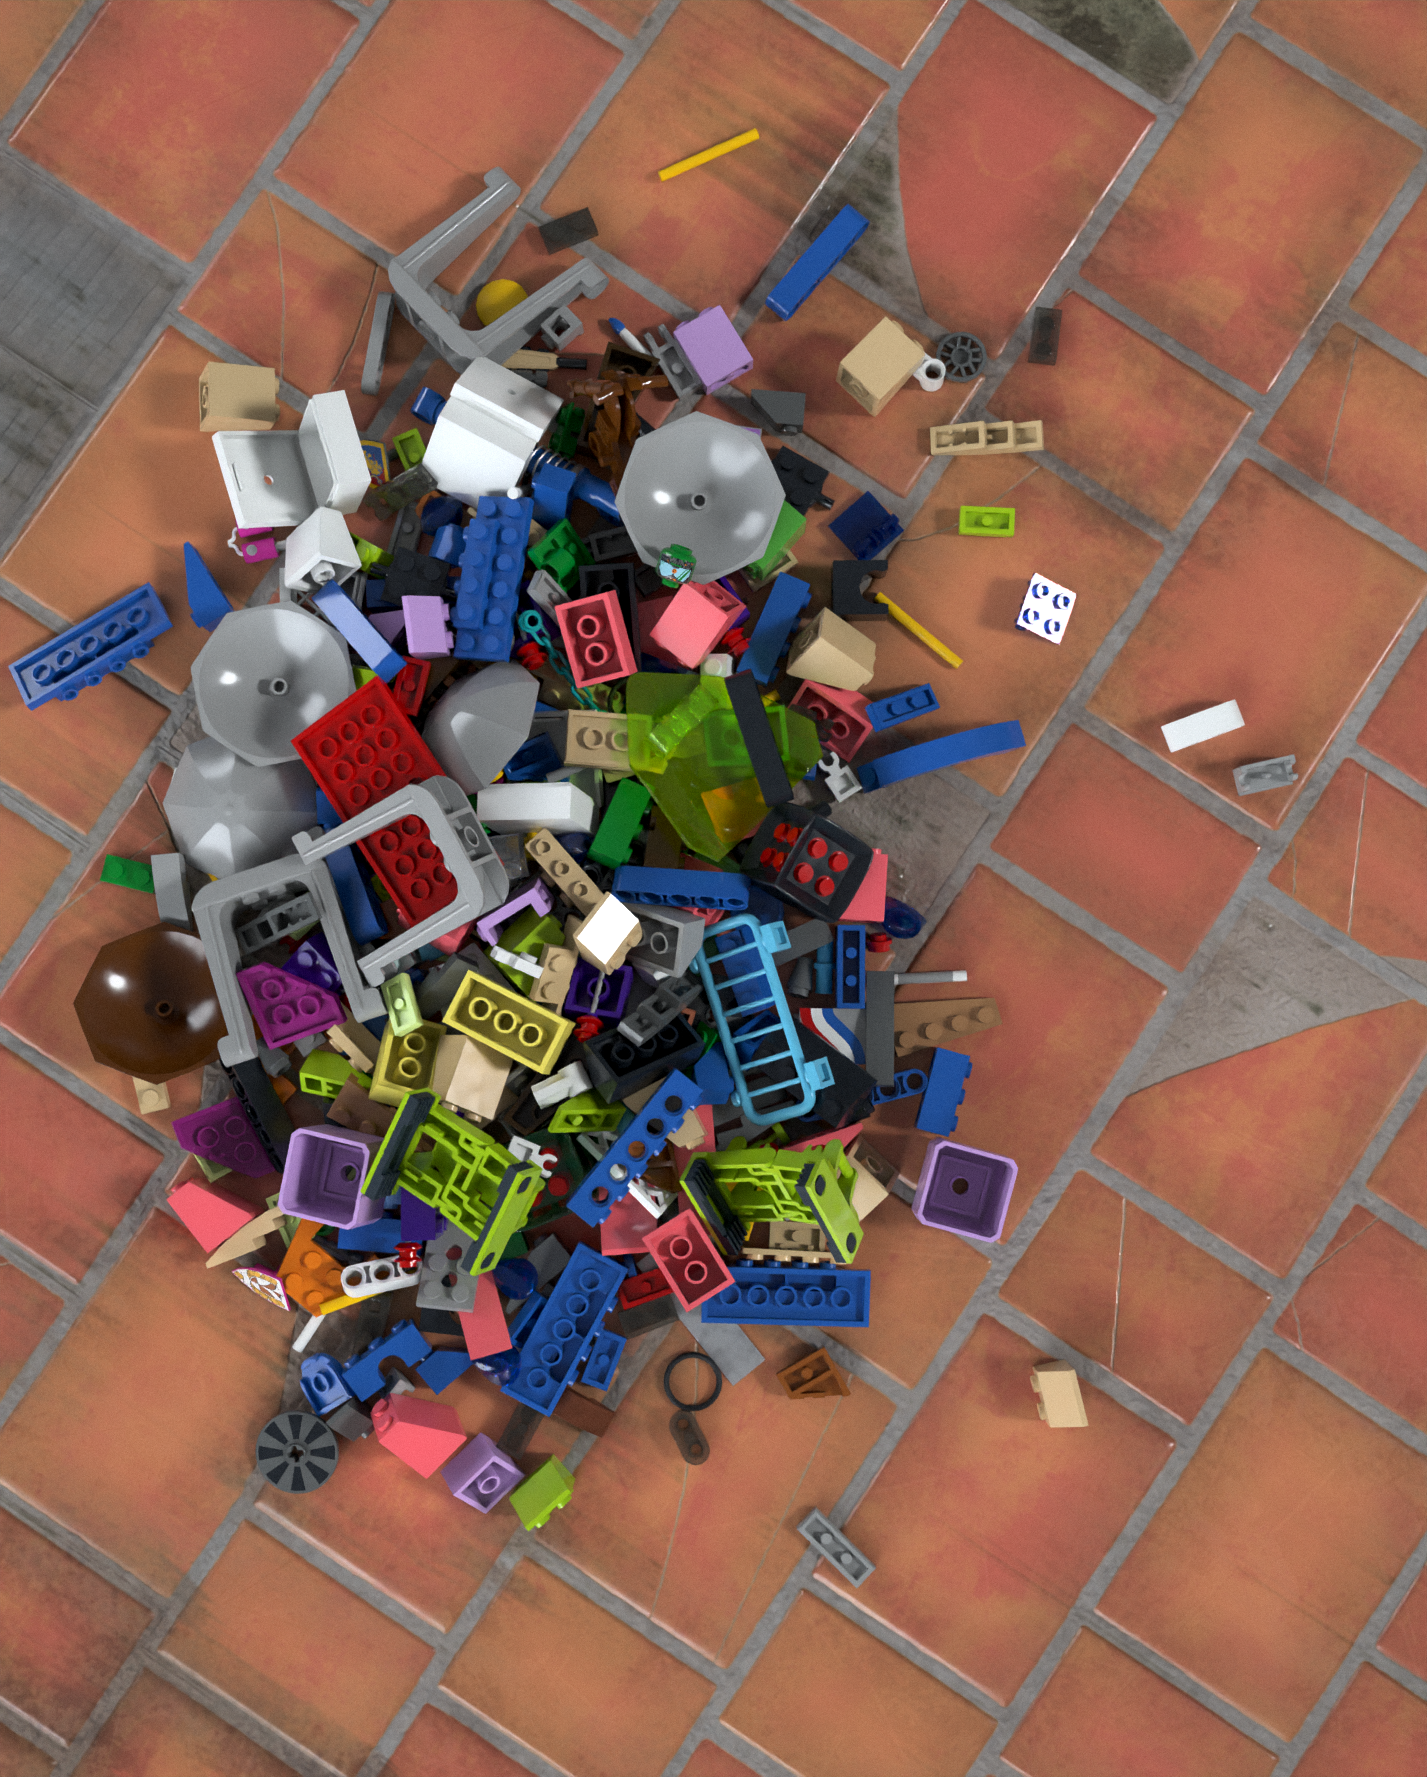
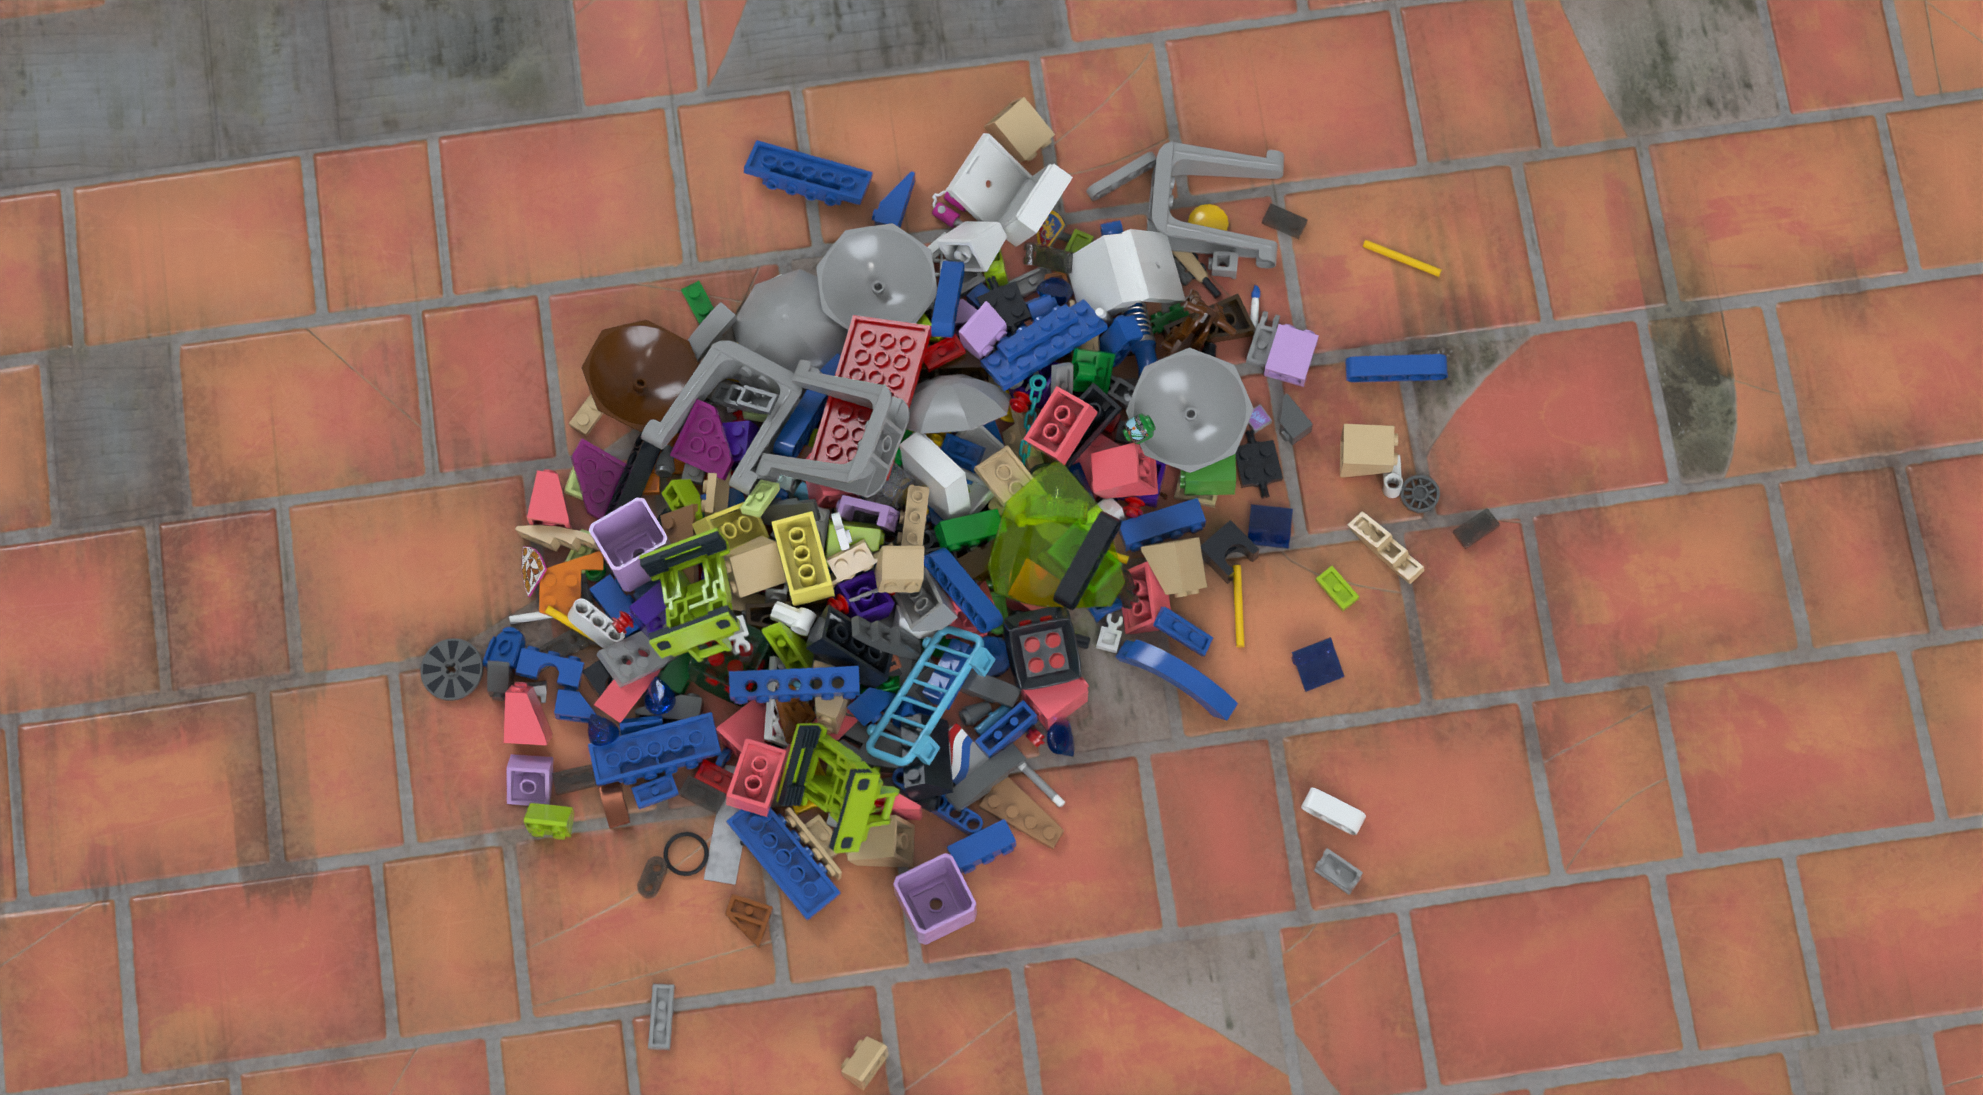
camera: 50 degrees right, 15 degrees down
clear blue piece [557,833,591,864] -> none

